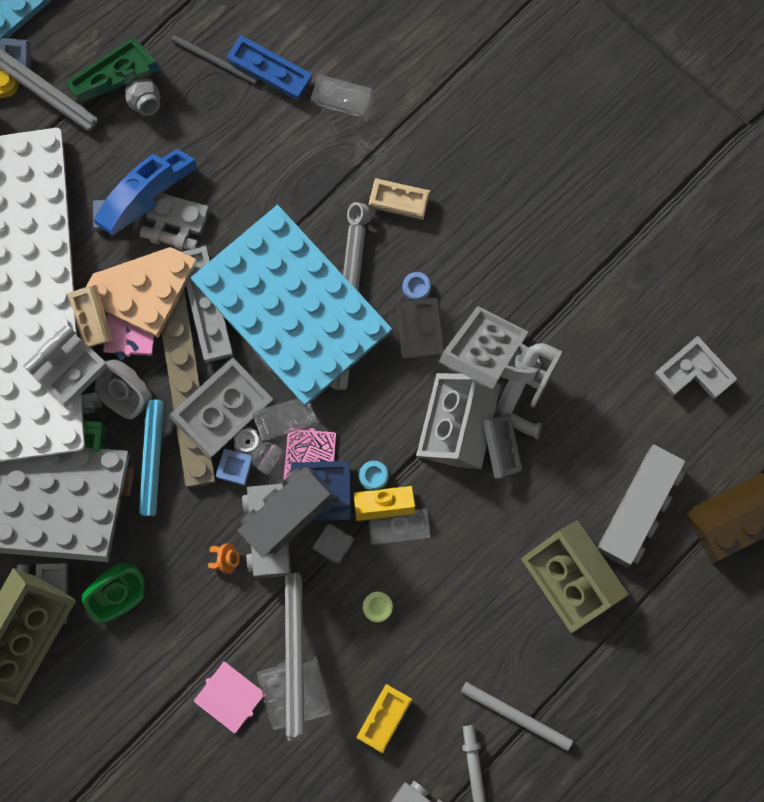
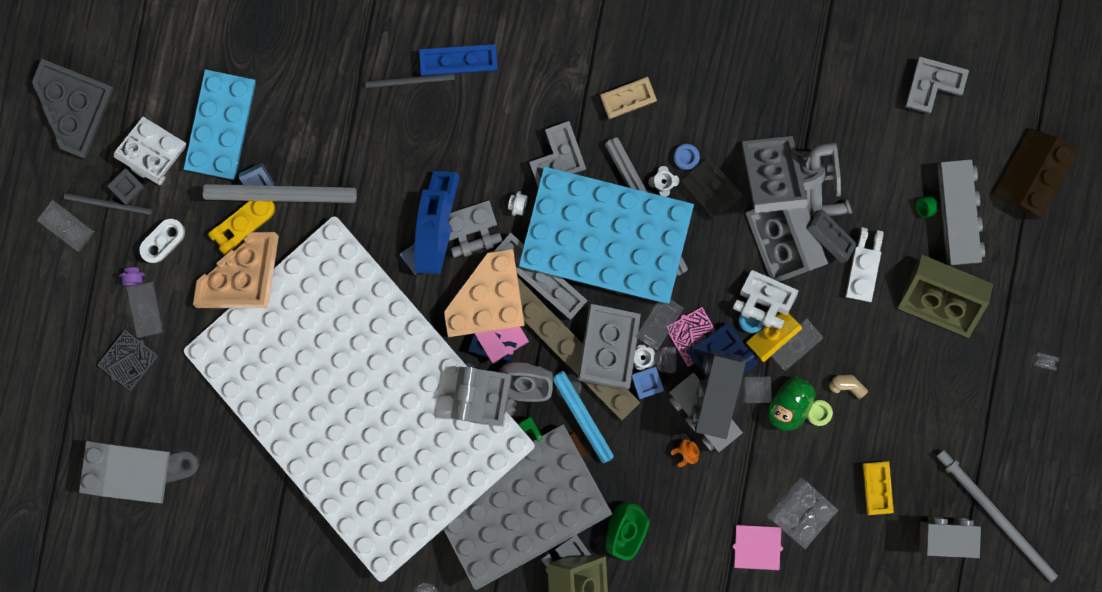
camera: 30 degrees left, 10 degrees up
dark green wing [64,37,161,103] -> none
tan plate [68,285,113,348] -> none
light grey rock [125,78,161,116] -> none
light grey axle [285,572,304,742] -> none
clear plate [311,74,372,118] -> none
light grey hinge [347,202,372,225] -> none
light grey bar [461,682,573,751] -> none
none -> white plate [508,191,528,216]
none -> light grey plate [529,121,586,187]
none -> white plate [649,166,679,197]
none -> white plate [733,270,799,330]
none -> green piece [768,376,816,431]
none -> tan arm [829,375,868,400]
none -> white hinge [845,227,883,302]
none -> green hinge [916,197,938,218]
none -> clear bush [1034,352,1059,371]

